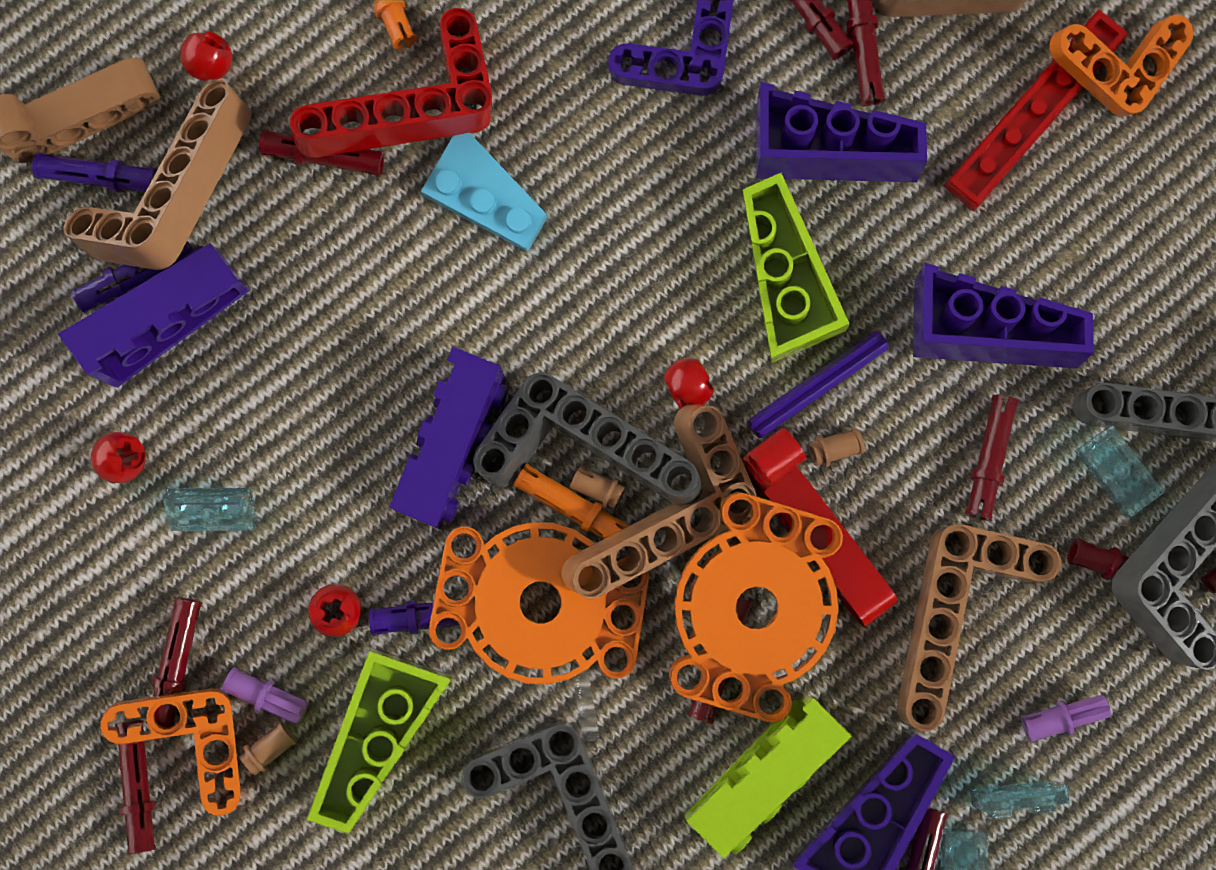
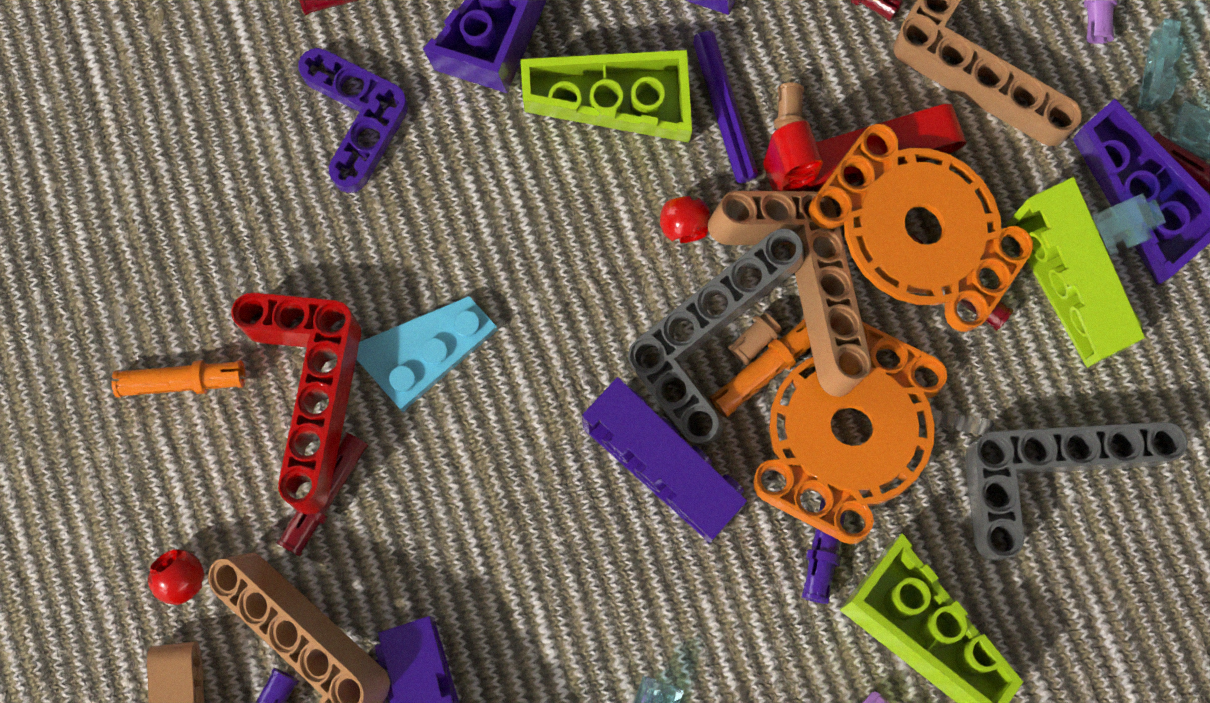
camera: 70 degrees left, 5 degrees down
red piece [308,584,362,638] -> none
none -> clear light blue brick [1092,193,1166,257]

